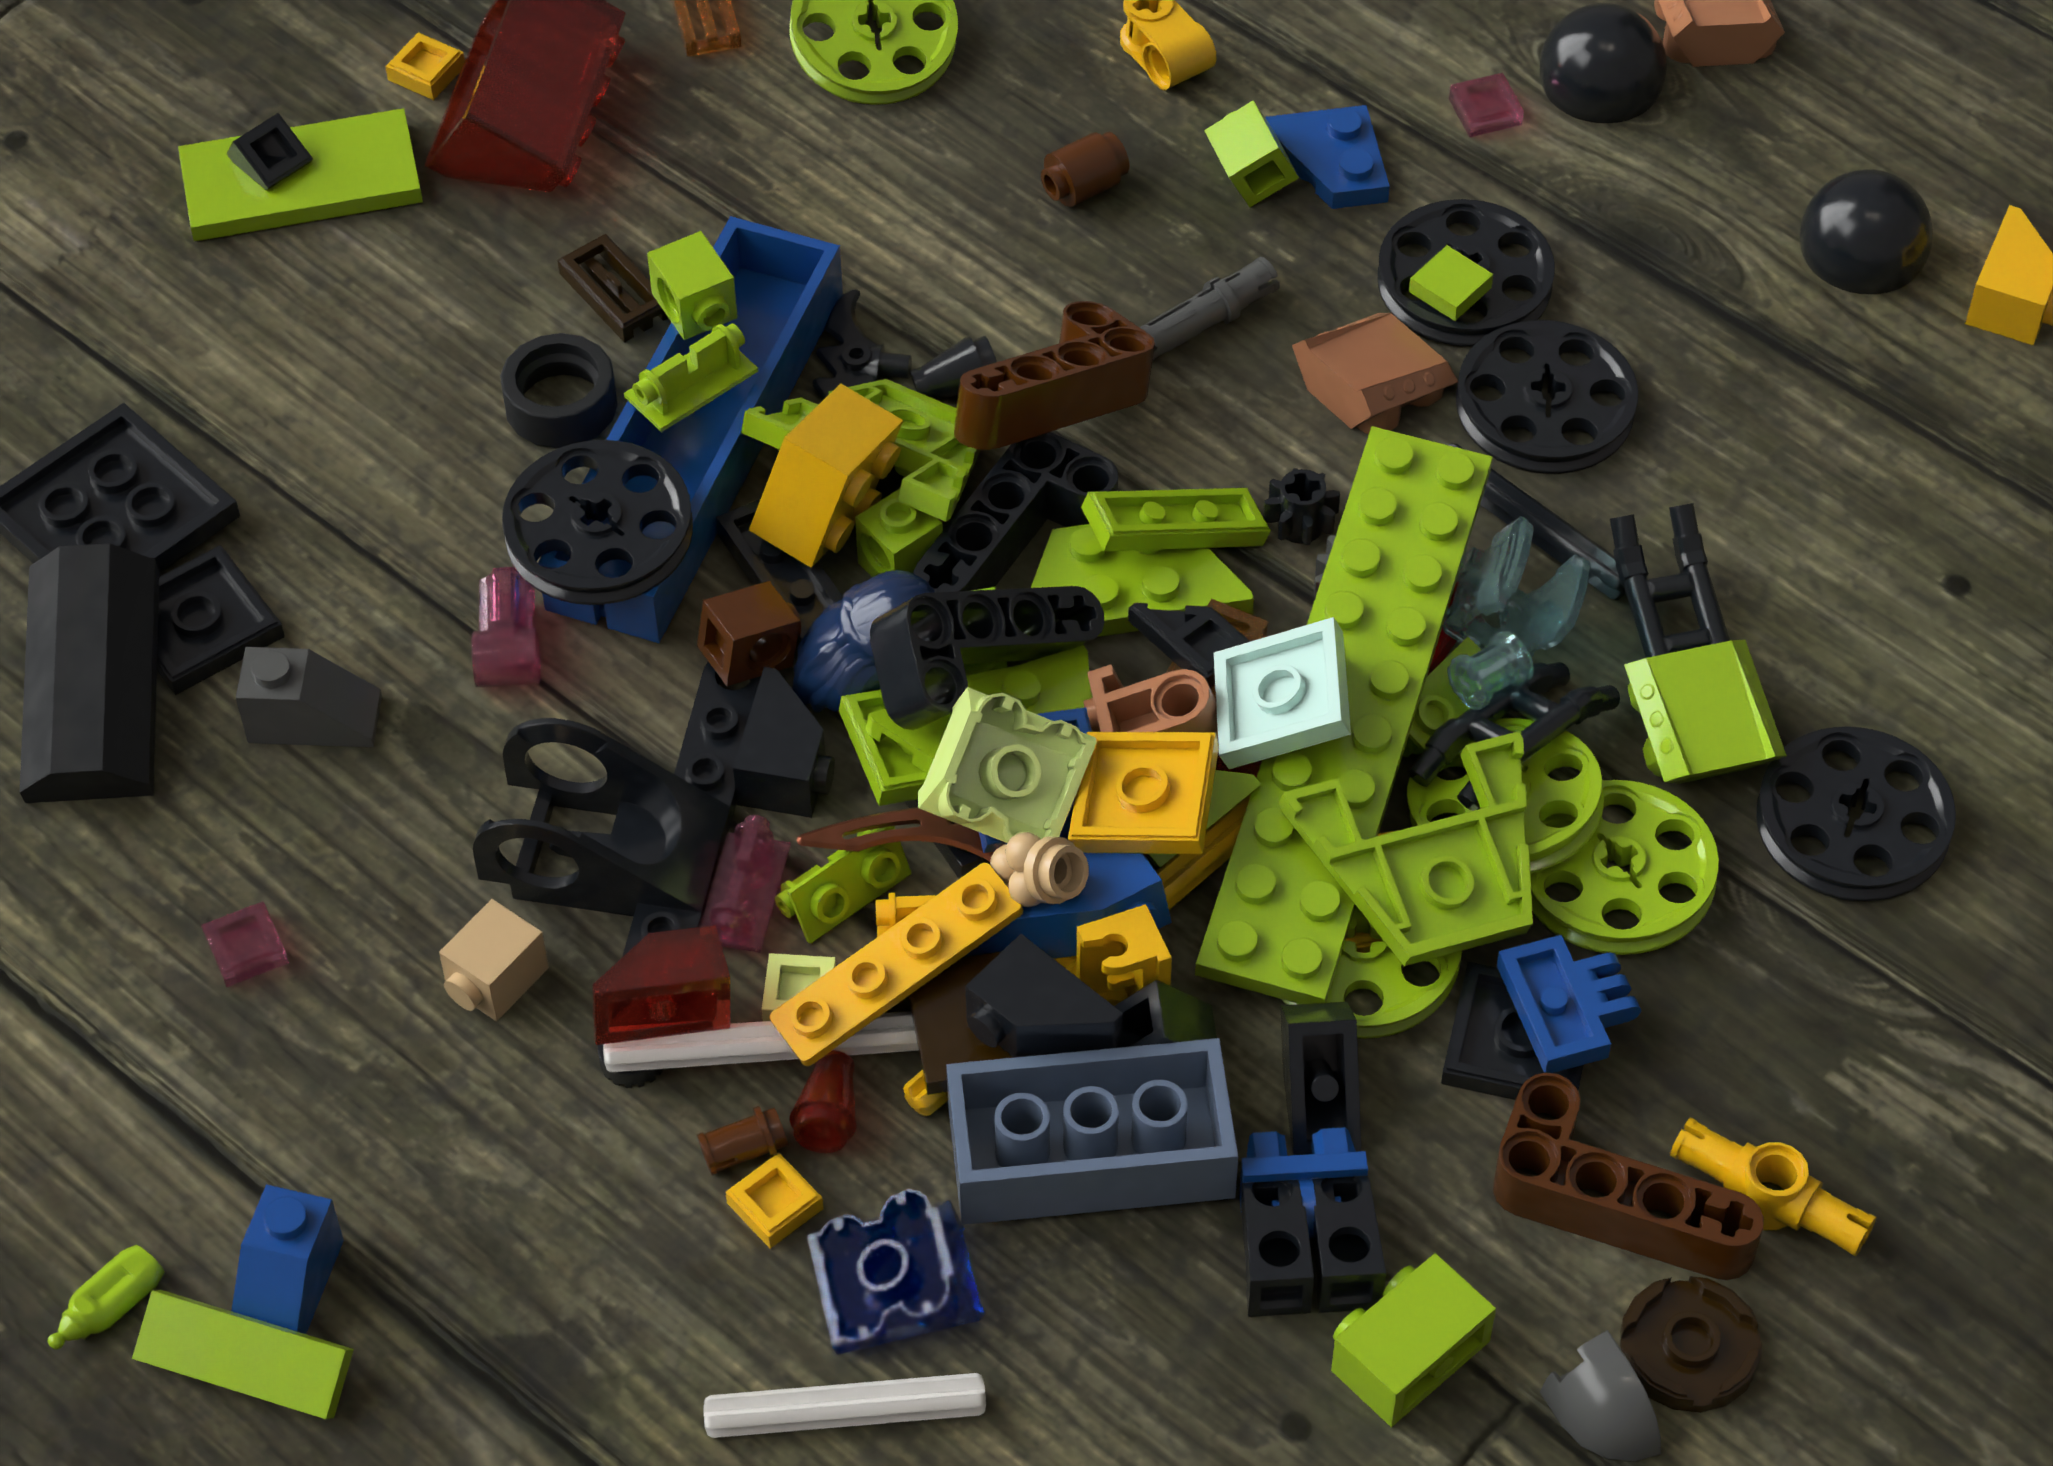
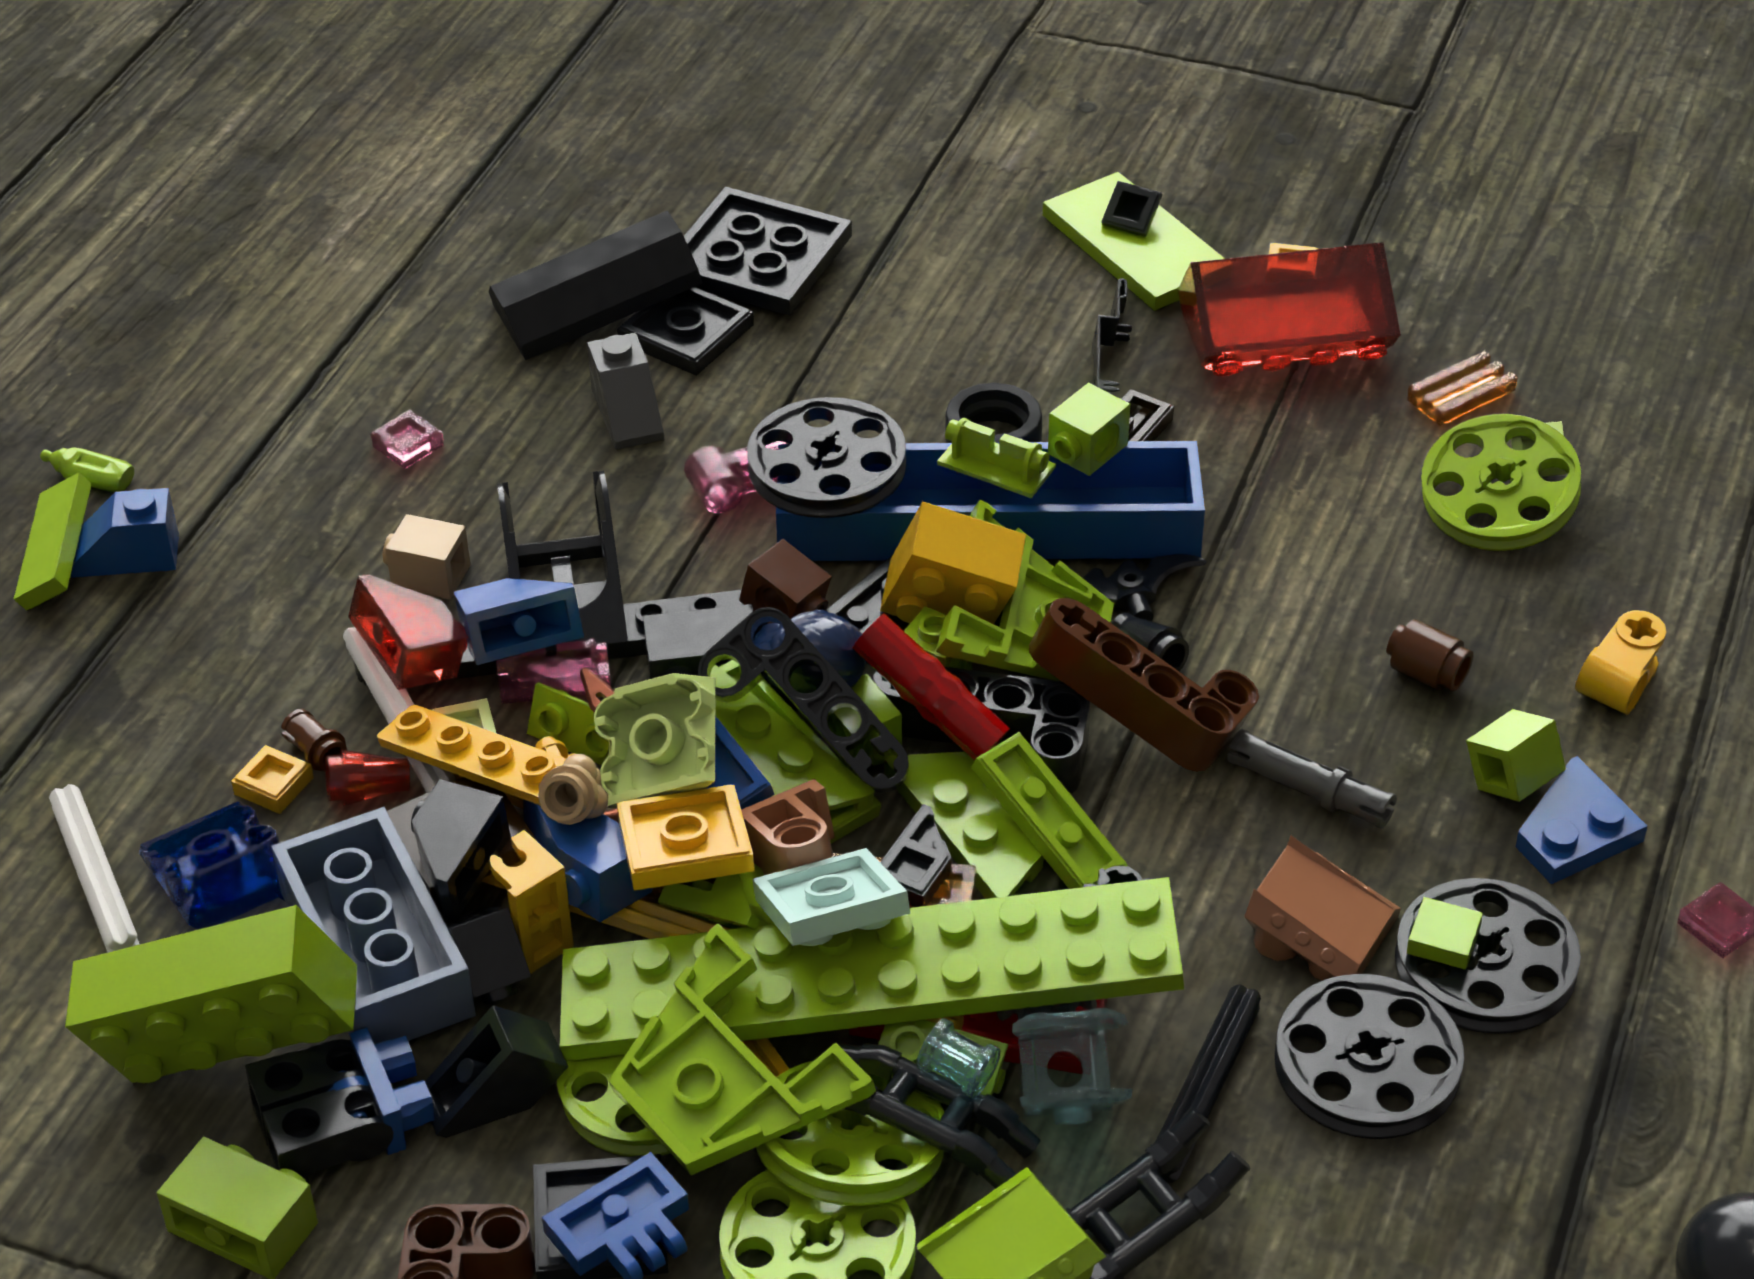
camera: 70 degrees right, 10 degrees down
none -> lime brick [65,905,357,1083]
none -> blue slope [453,578,584,665]
none -> red axle [852,613,1010,761]
none -> black piece [1092,279,1132,392]

